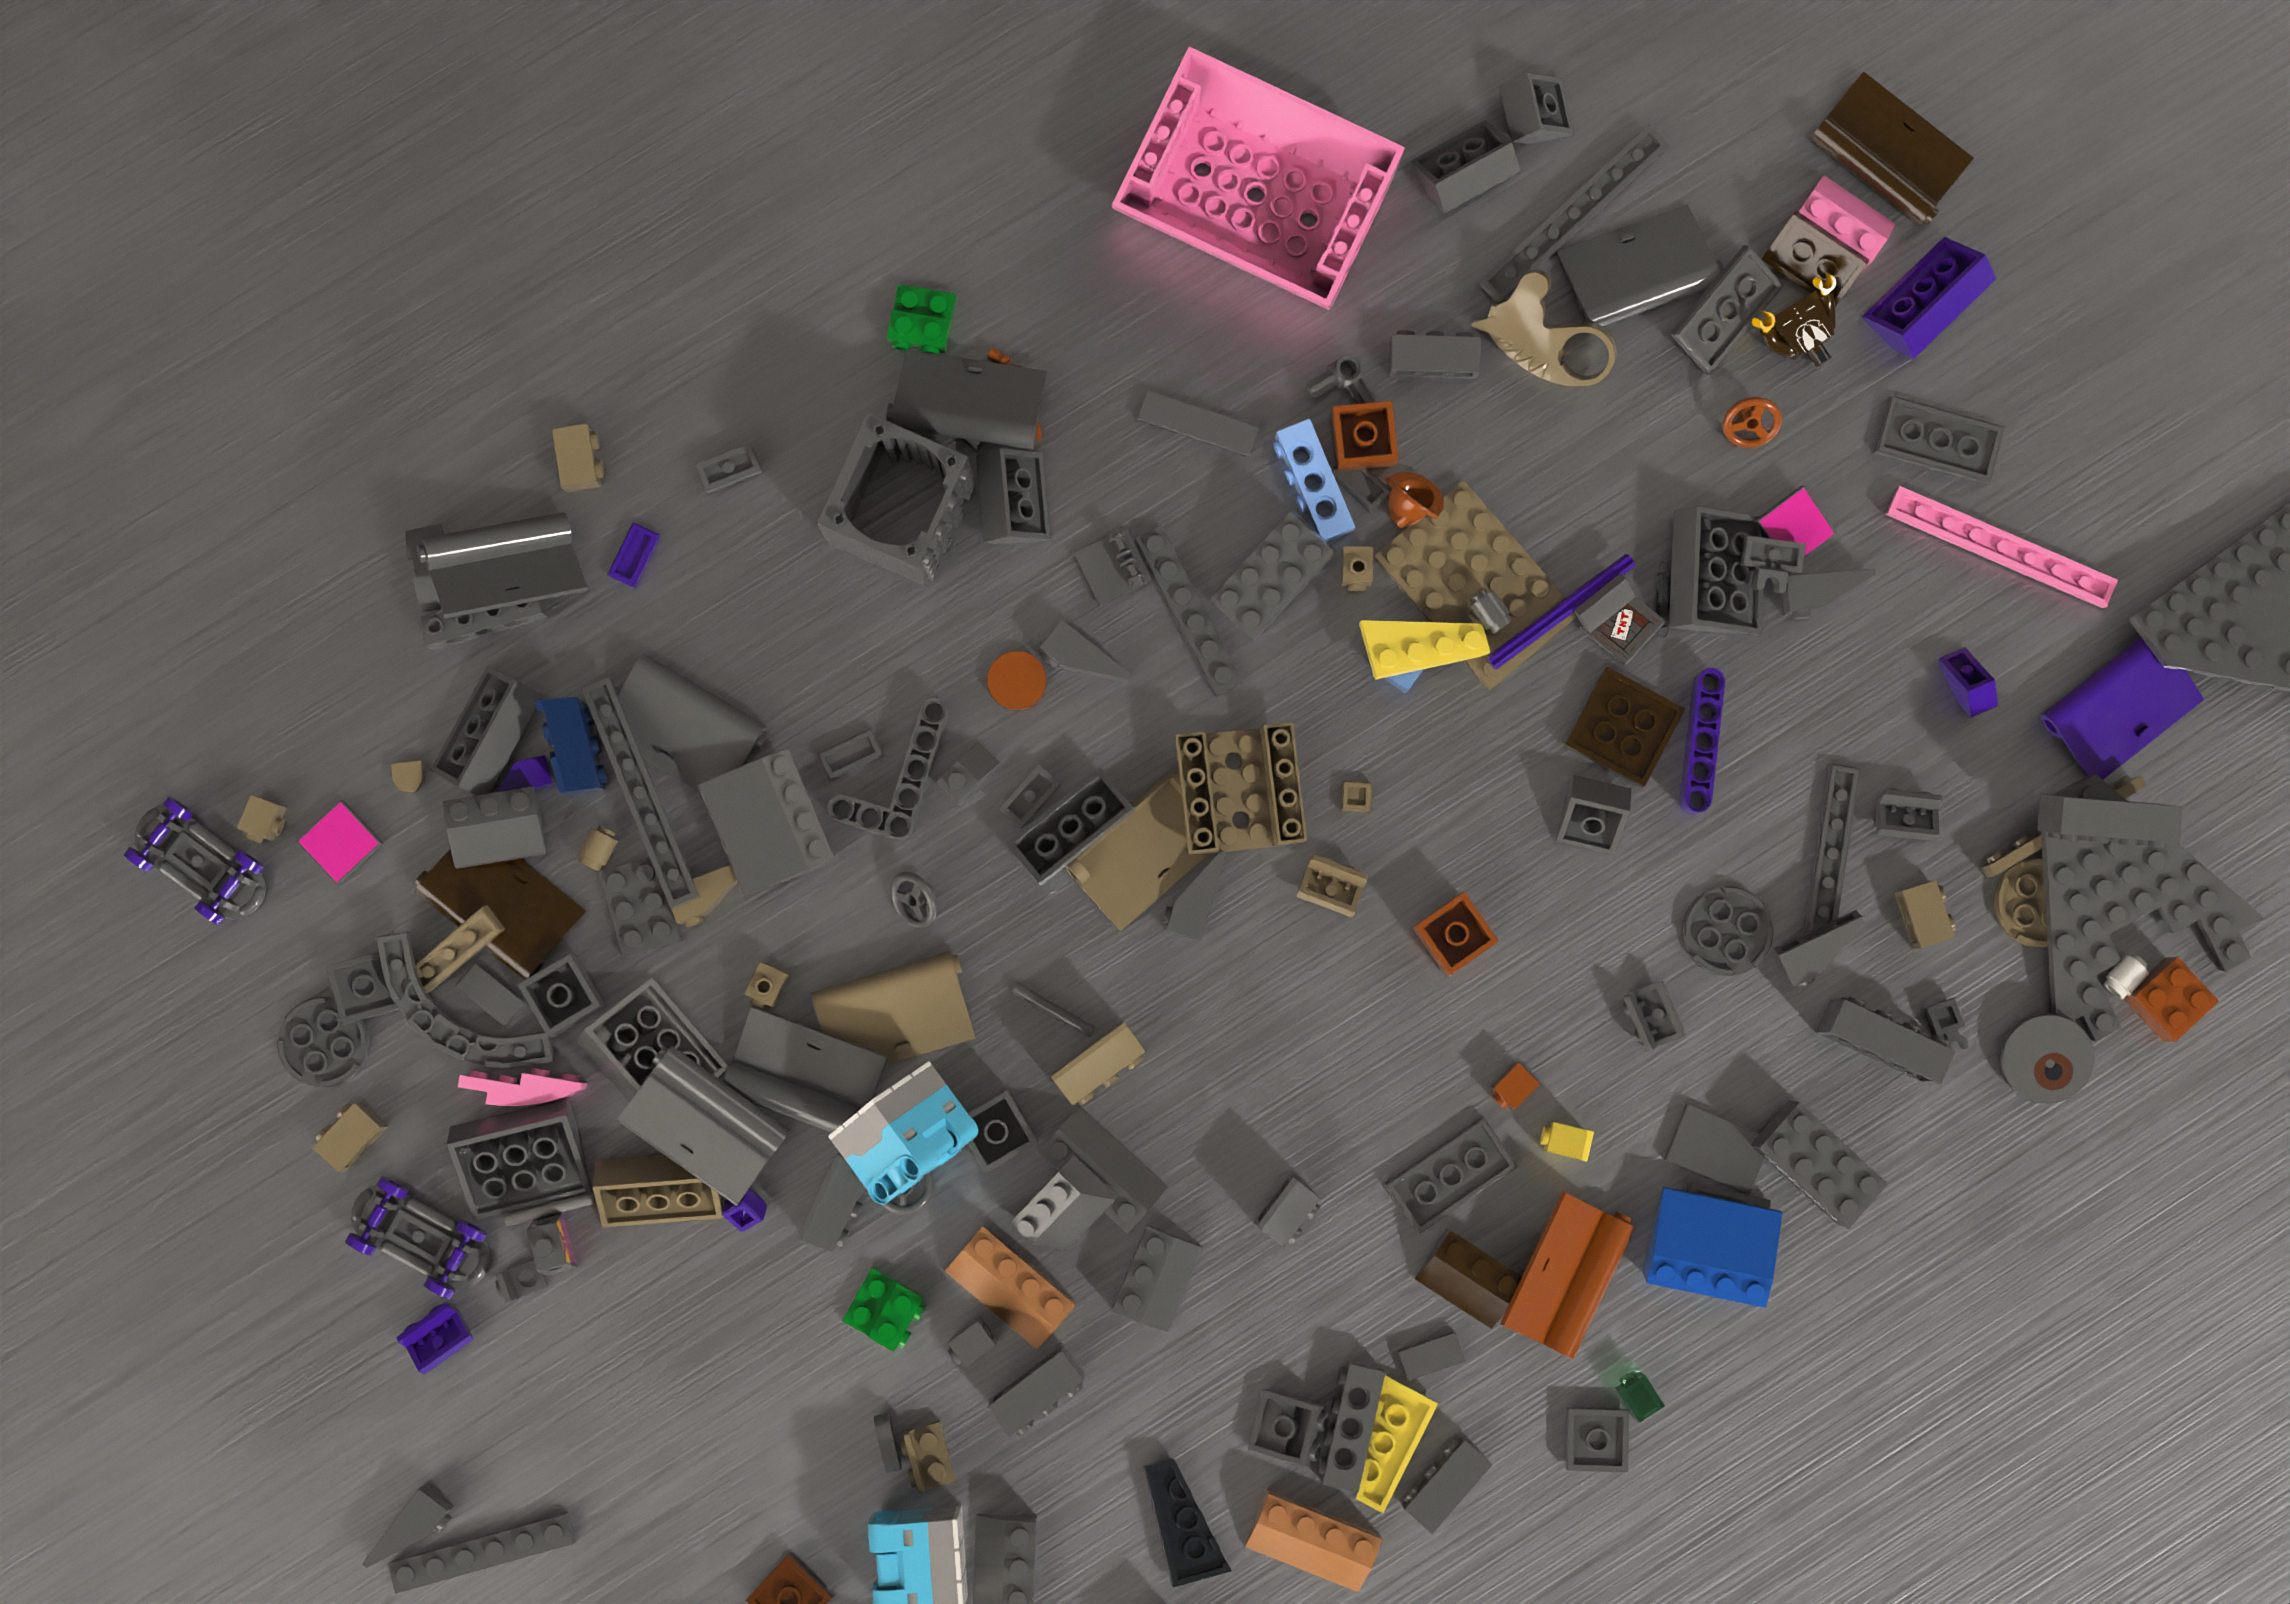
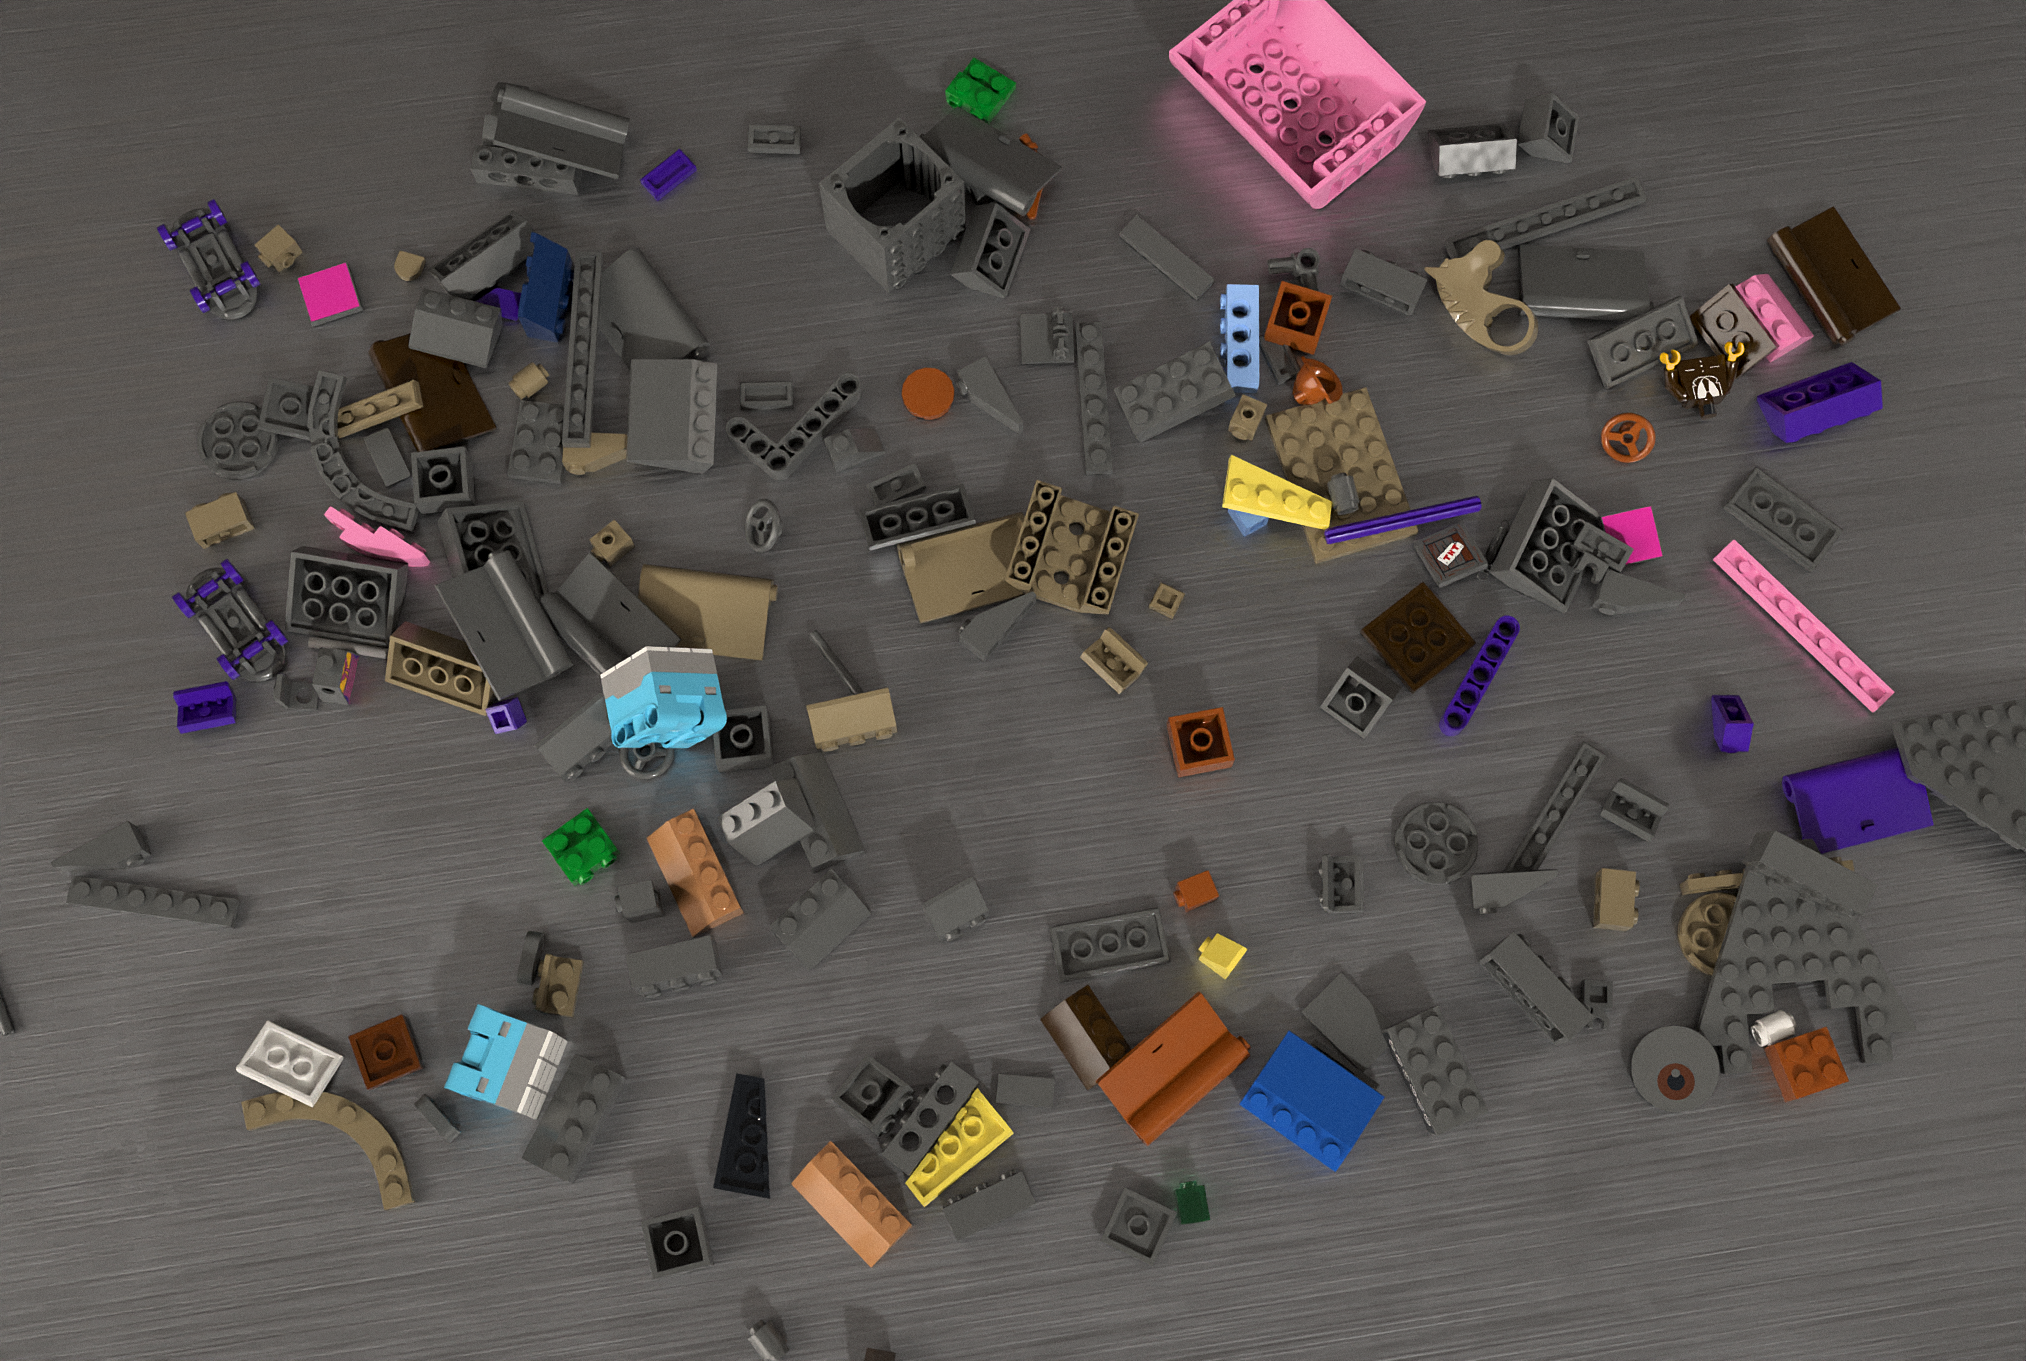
camera: 30 degrees right, 10 degrees down
dark tan brick [552,423,604,493] -> none
dark grey tile [1574,573,1636,634] -> none

